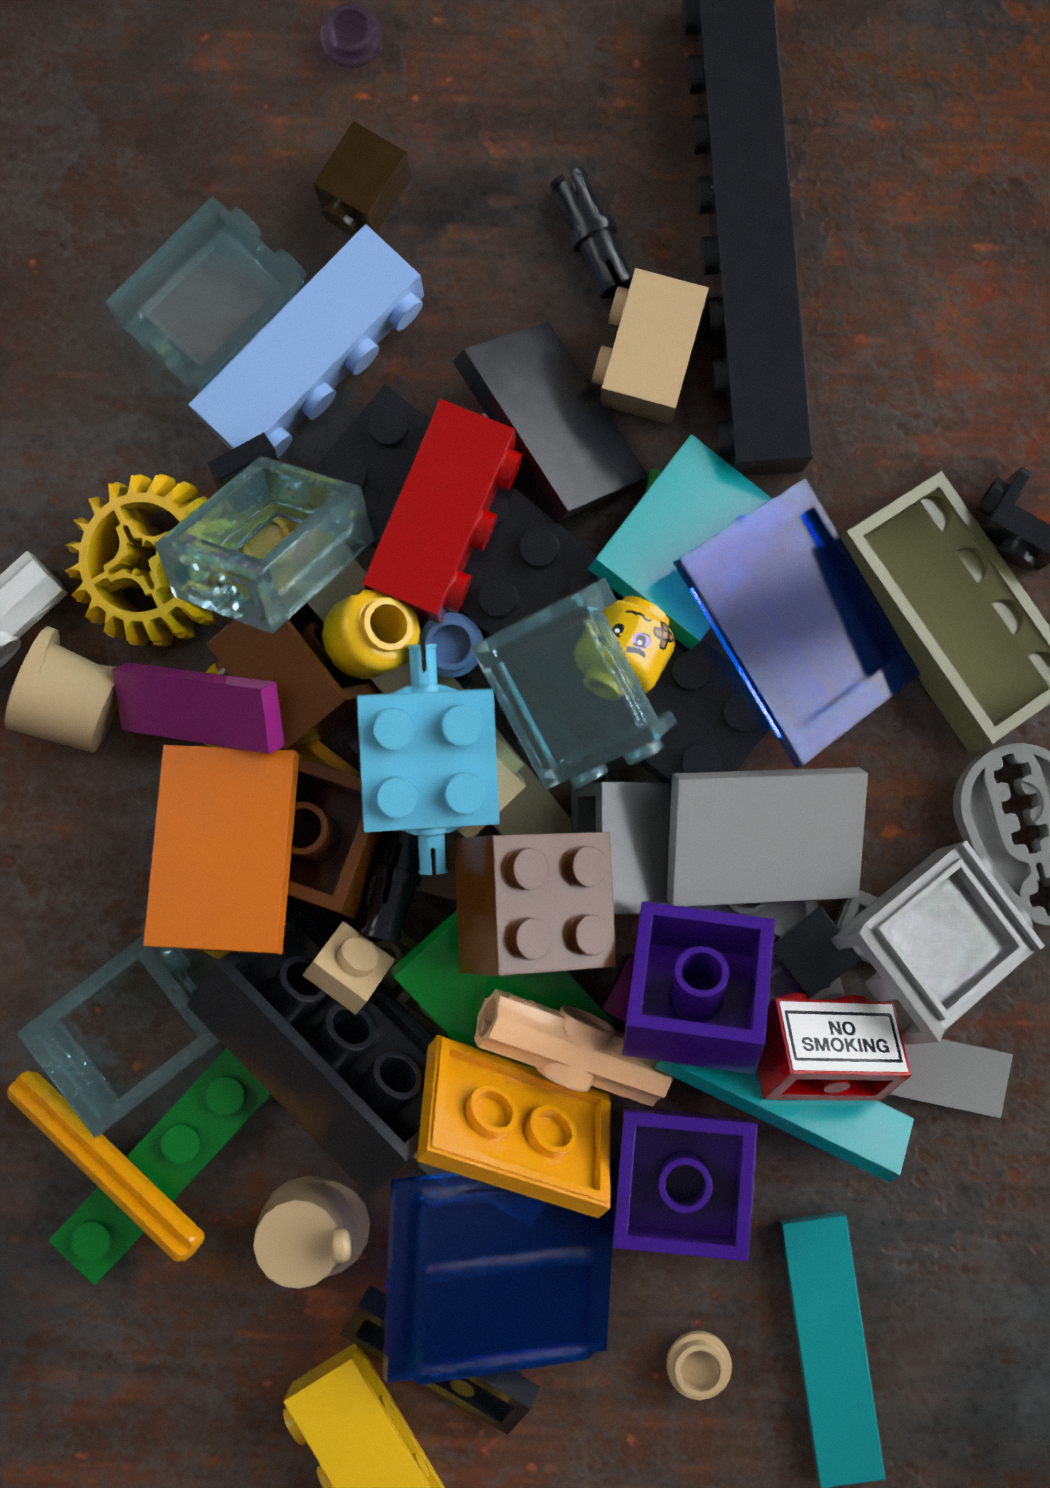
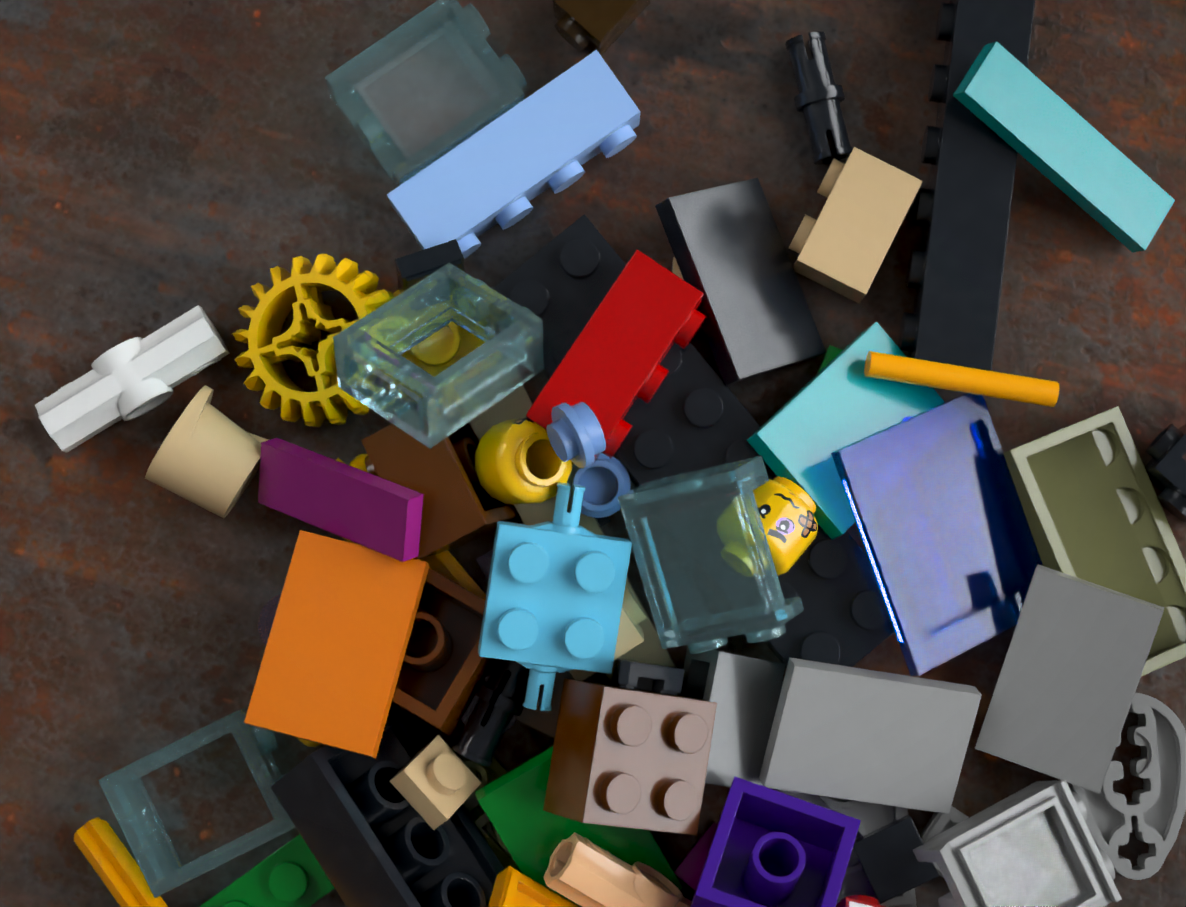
camera: 10 degrees right, 0 degrees up
none -> medium blue plate [546,402,606,469]
none -> black tile [613,658,685,695]
none -> light orange bar [864,351,1059,407]
none -> tile [953,41,1175,253]
none -> light grey tile [975,564,1164,794]

